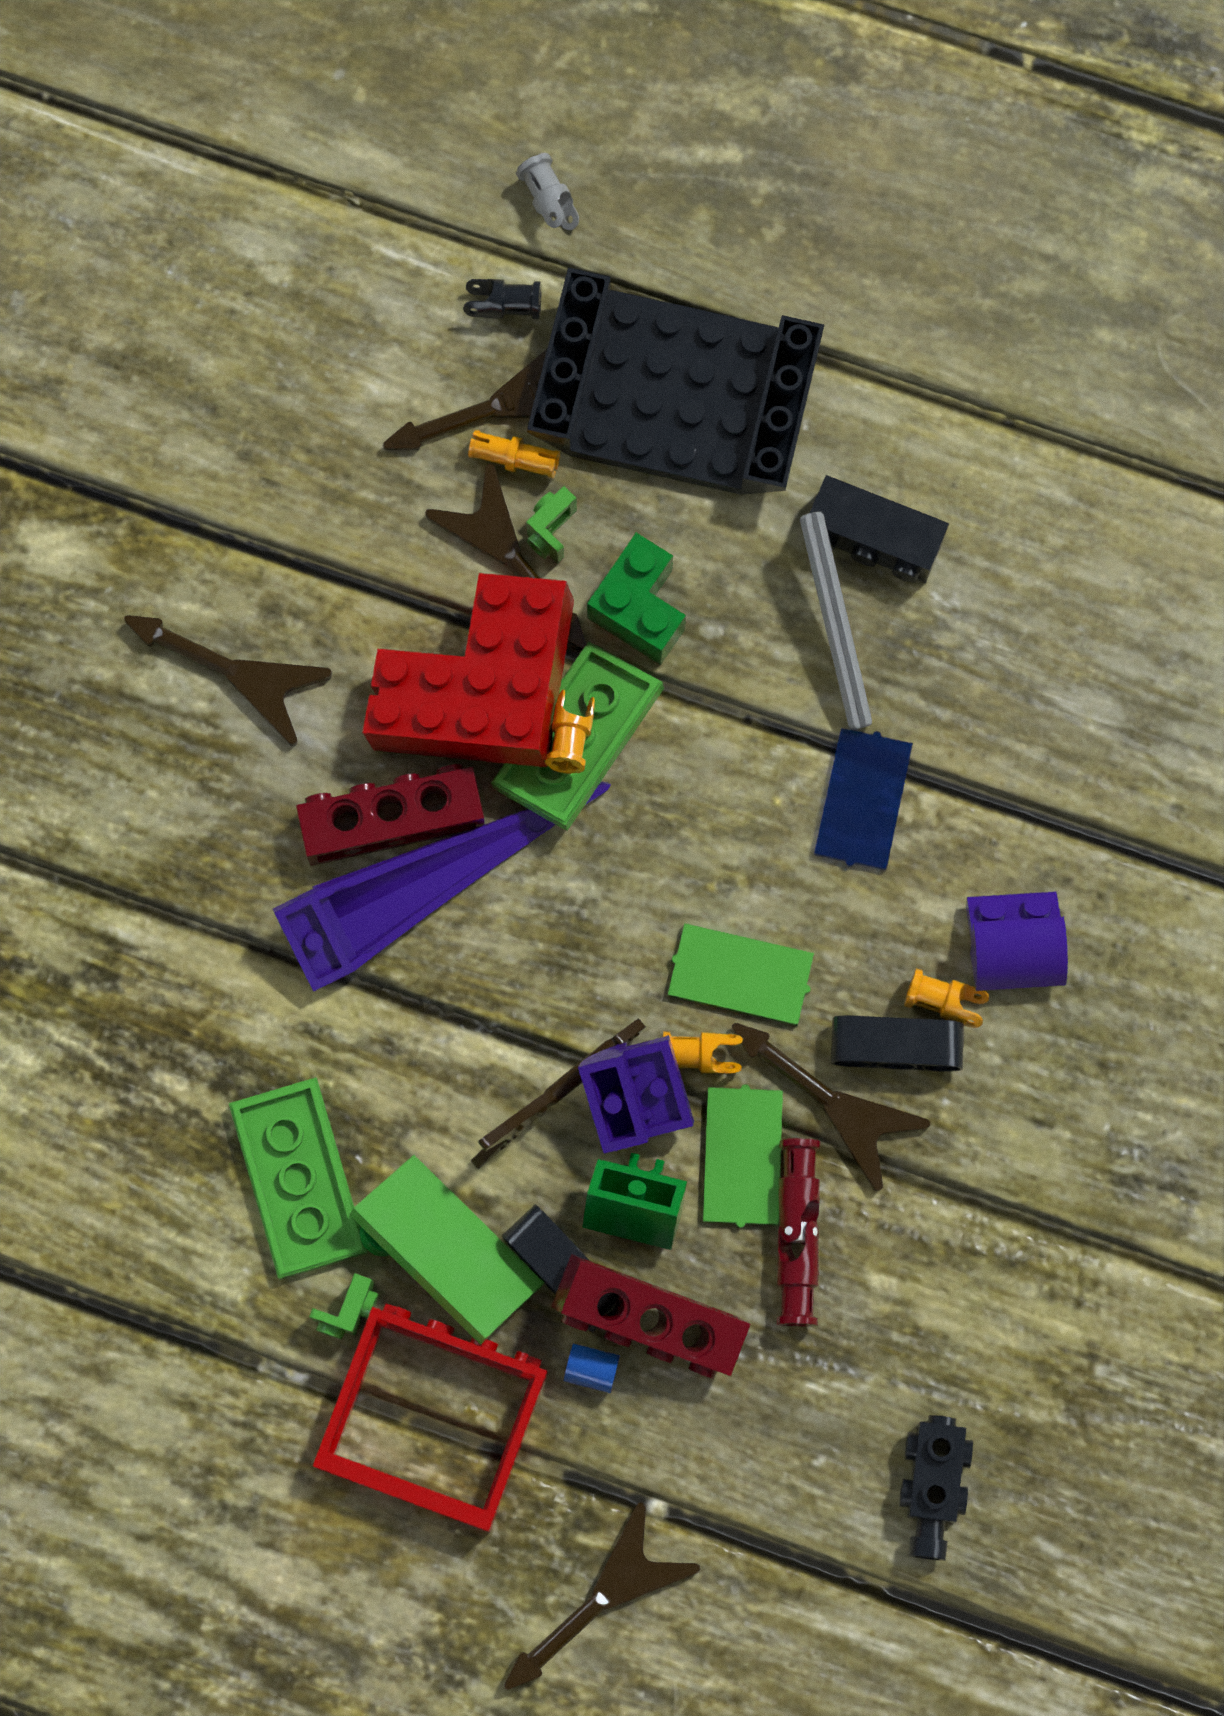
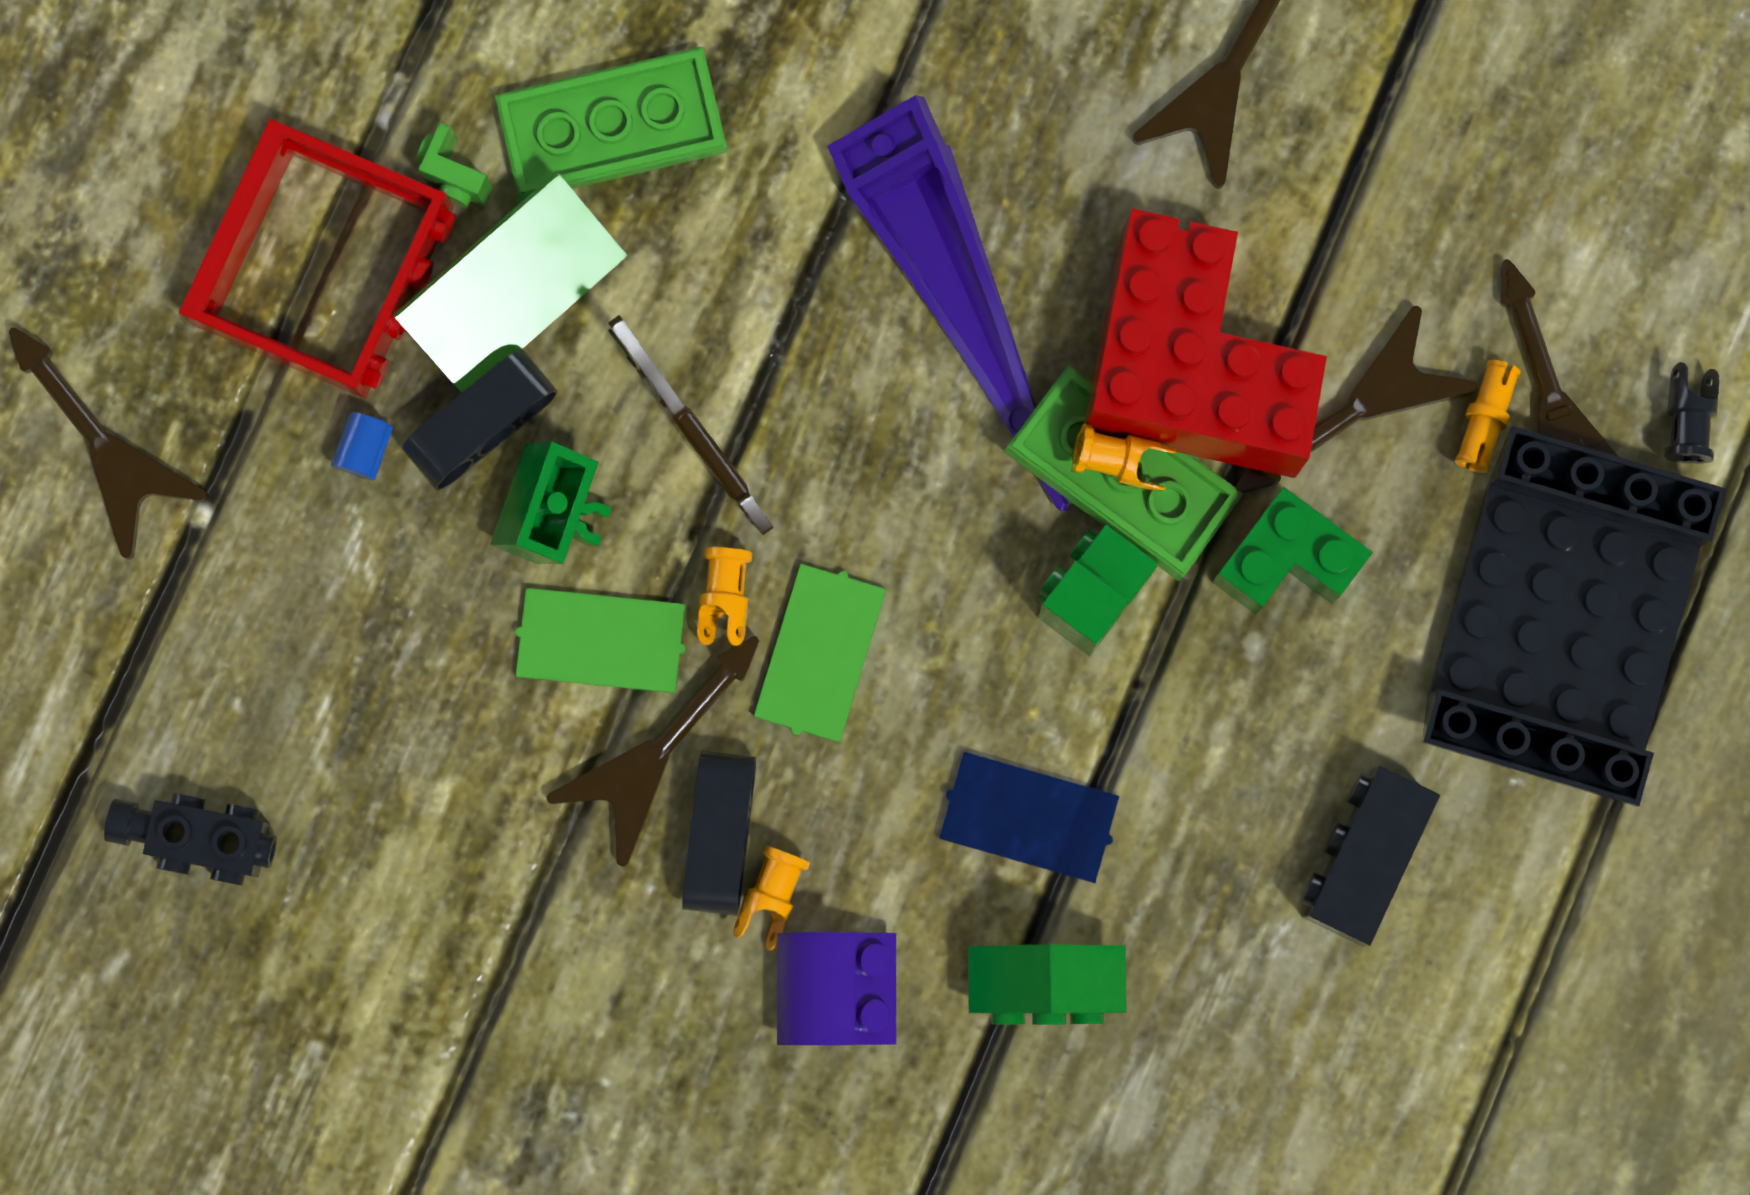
camera: 100 degrees right, 5 degrees up
dark red brick [296,764,485,866] -> none
bright green bracket [526,486,577,564] -> none
dark red brick [551,1254,751,1379] -> none
dark purple brick [578,1035,694,1154] -> none
dark red piece [777,1138,820,1327] -> none
light grey axle [800,512,872,730] -> none
none -> green brick [968,944,1127,1025]
none -> green brick [1037,525,1159,657]

